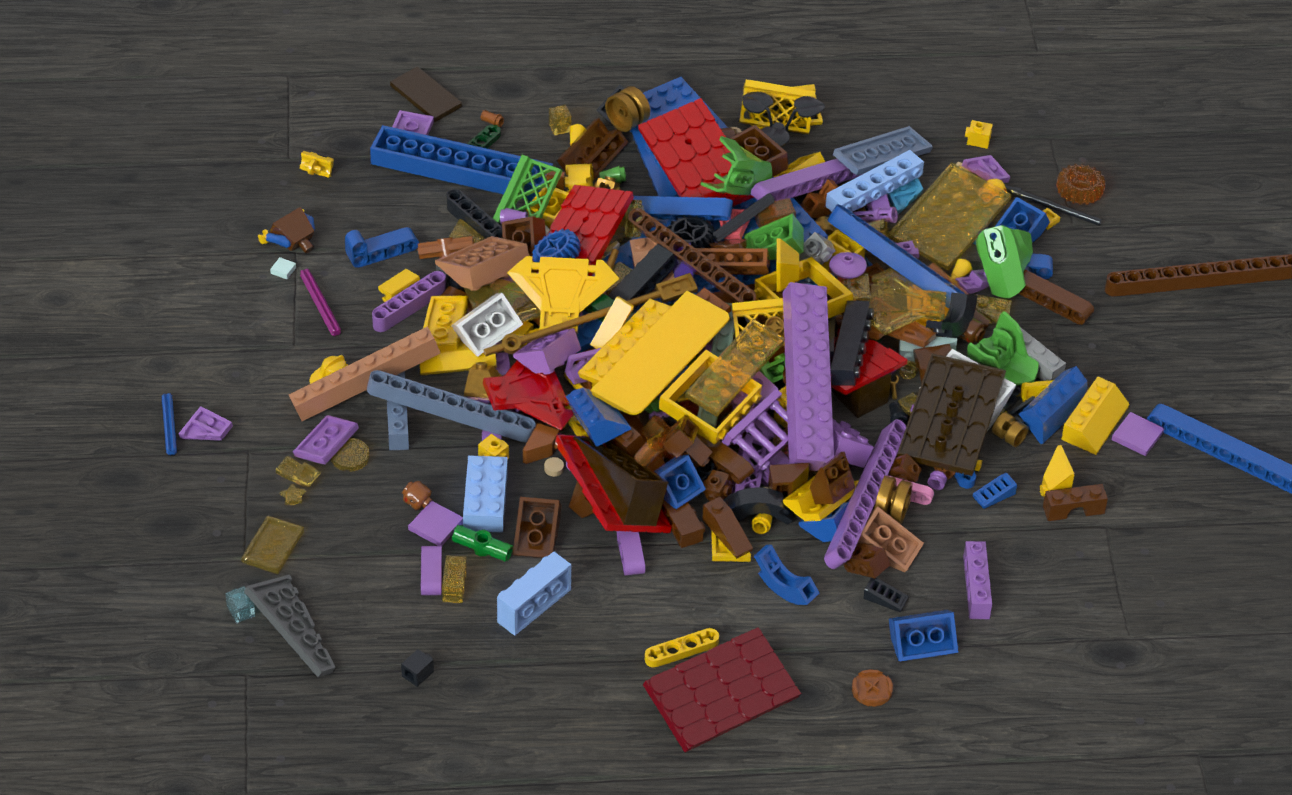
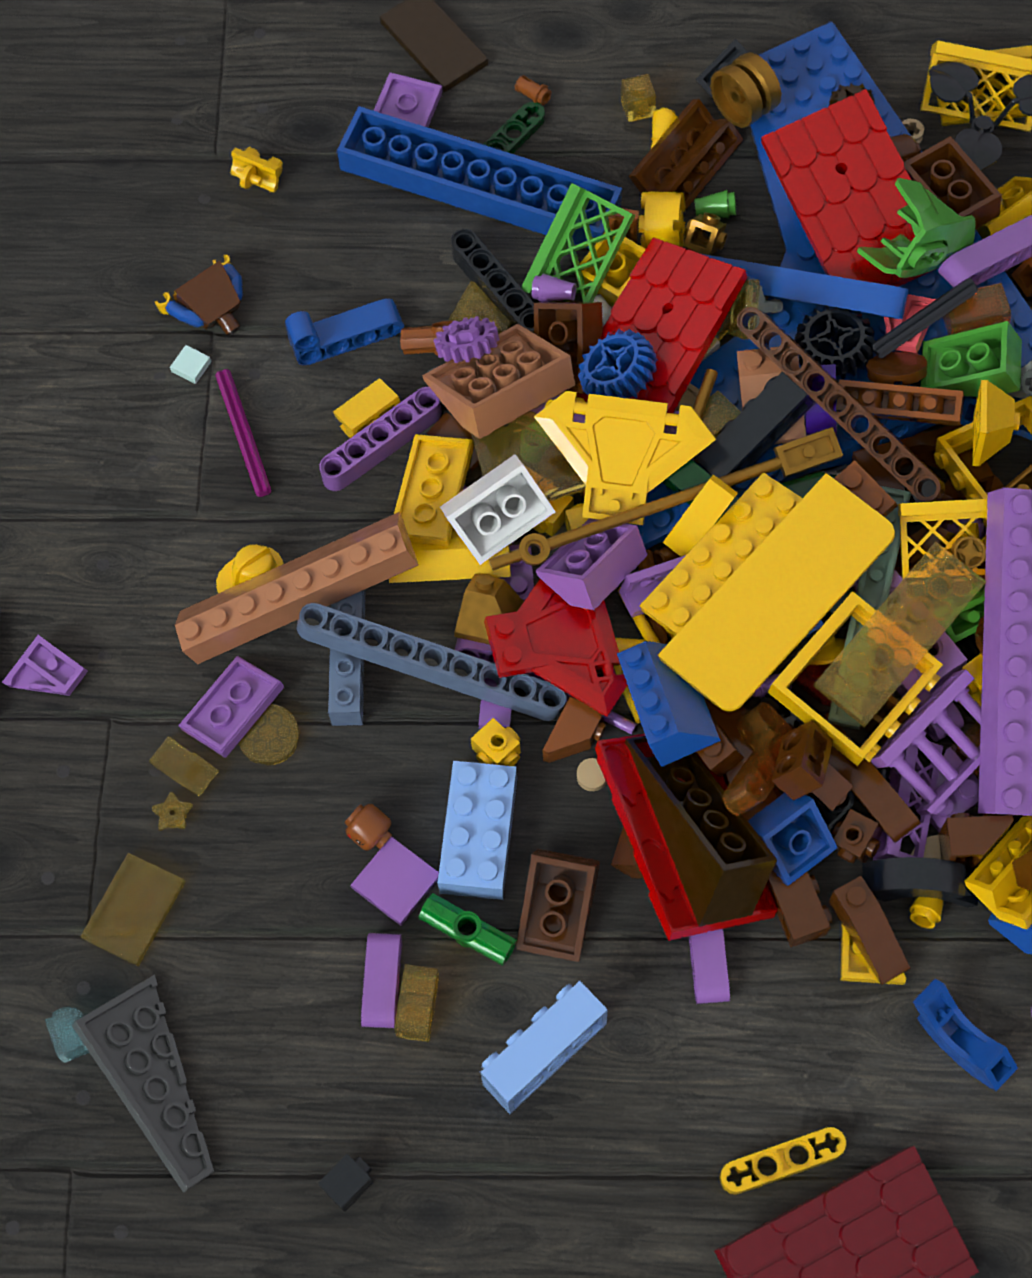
camera: 10 degrees right, 20 degrees up
none -> medium lavender gear [434,316,500,363]

